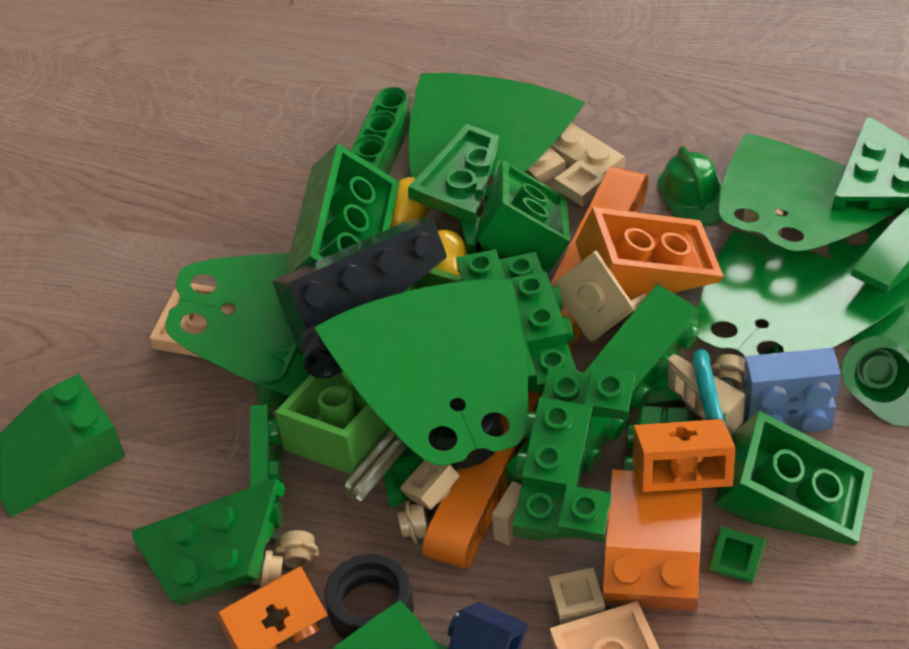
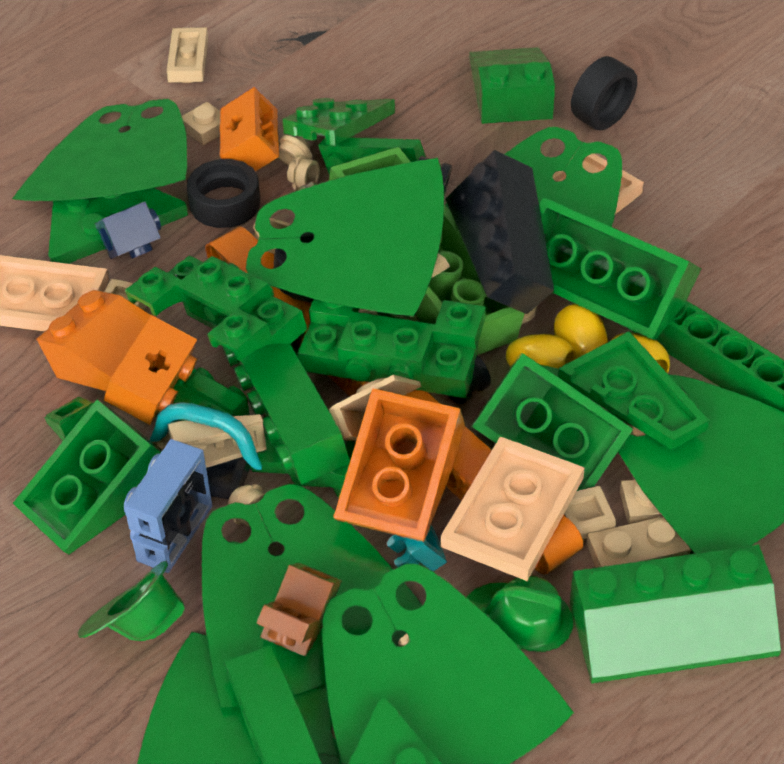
camera: 115 degrees right, 0 degrees up
none -> dark orange brick [256,562,342,656]
none -> light nougat plate [441,437,584,581]
none -> slope [570,545,781,684]
none -> black tyre [571,56,637,131]

